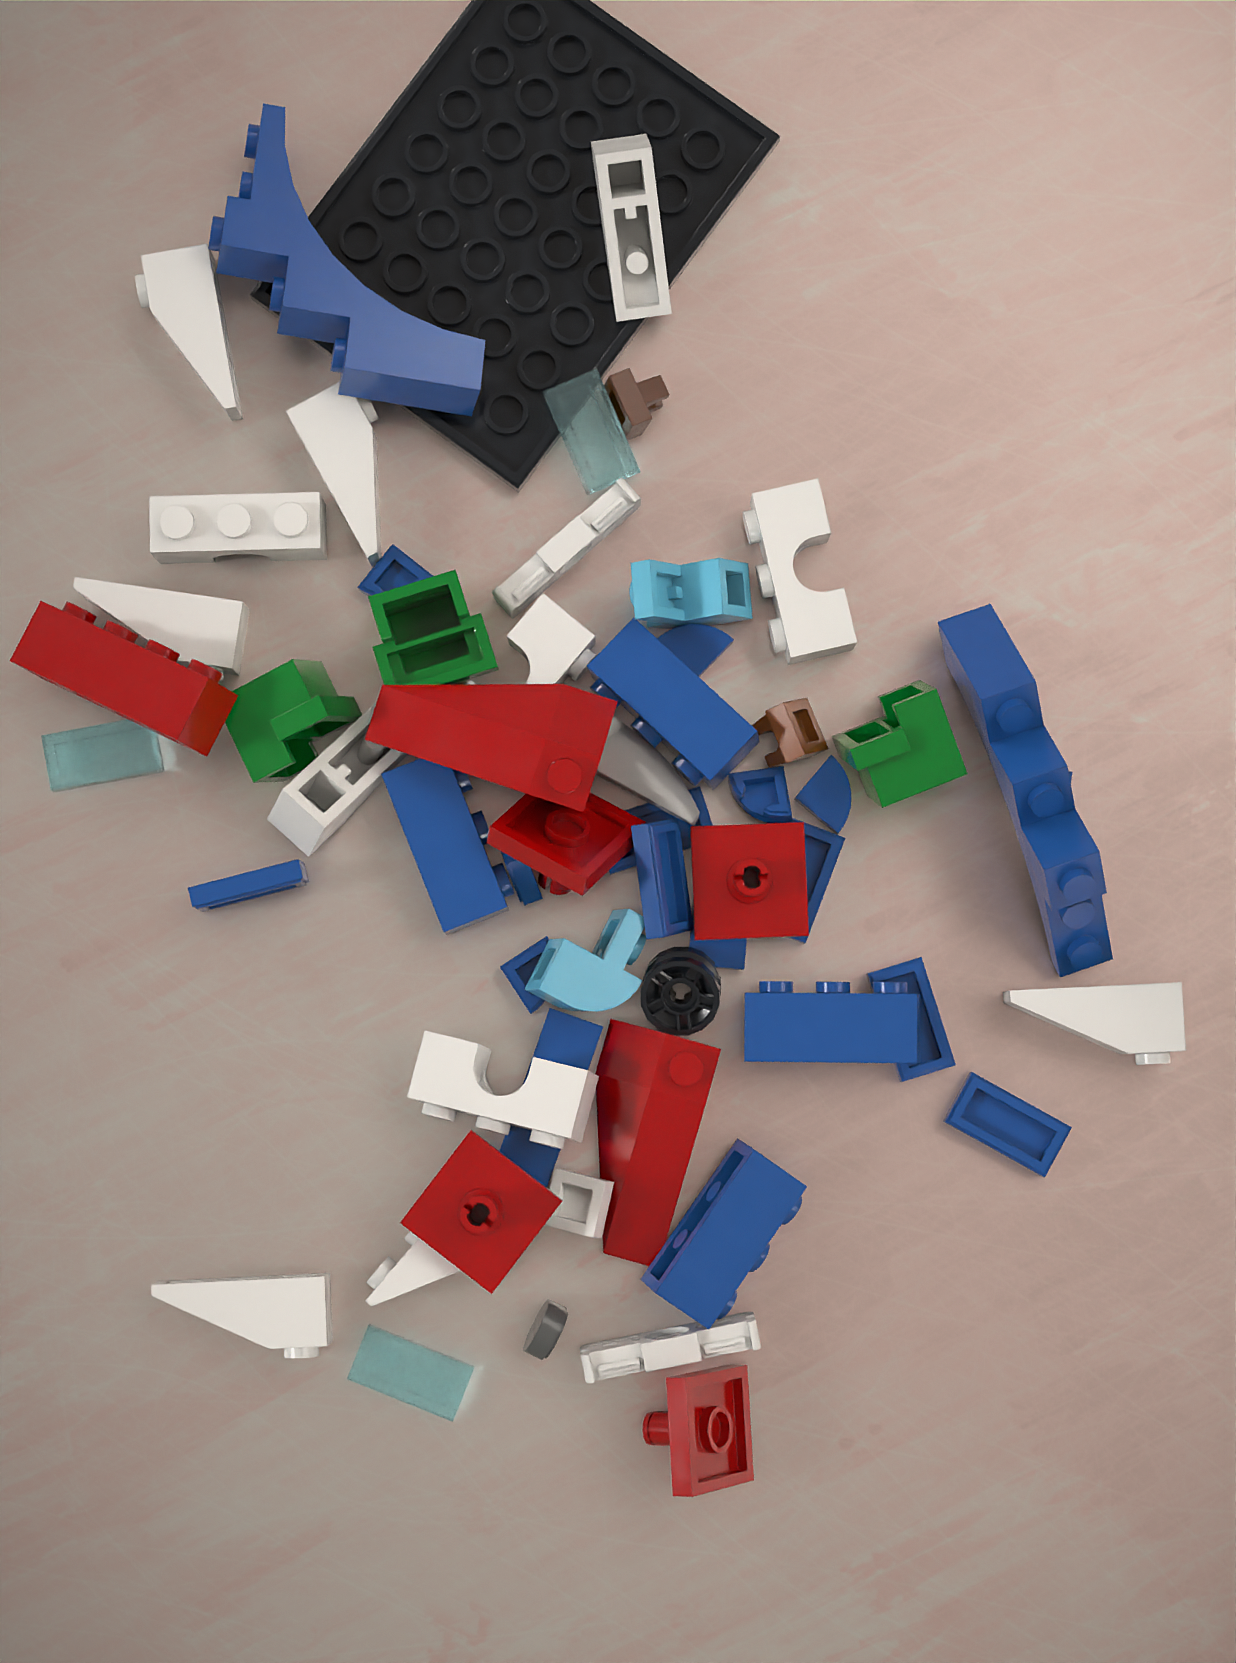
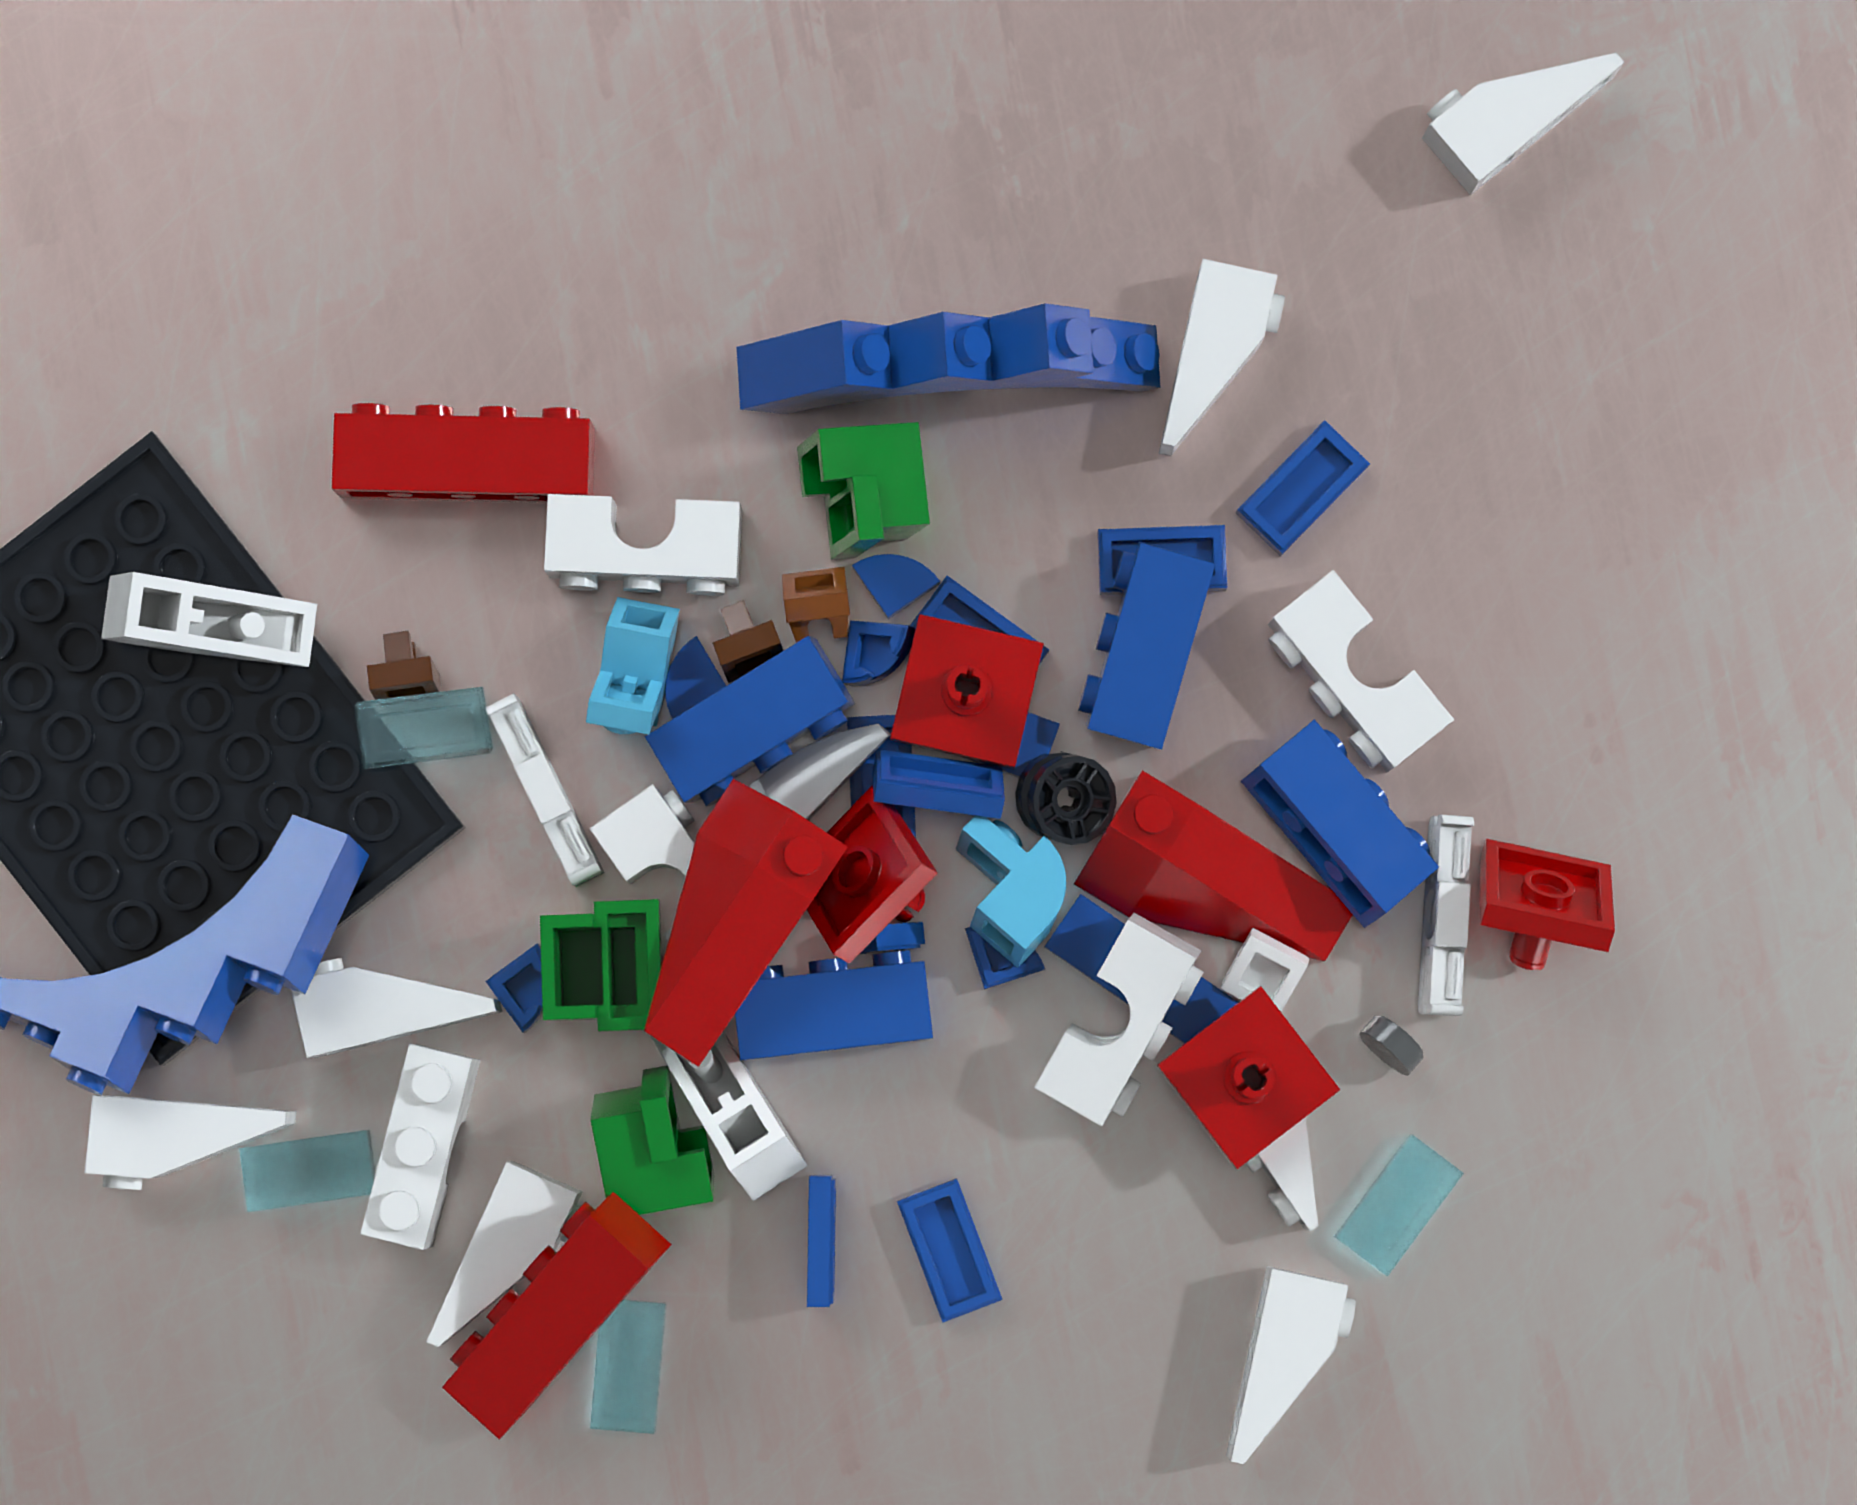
camera: 75 degrees left, 0 degrees up
none -> clear light blue tile [239,1130,376,1212]
none -> red brick [332,403,595,503]
none -> reddish brown tile [712,600,784,683]
none -> blue tile [897,1178,1003,1323]
none -> white arch [1268,570,1454,772]

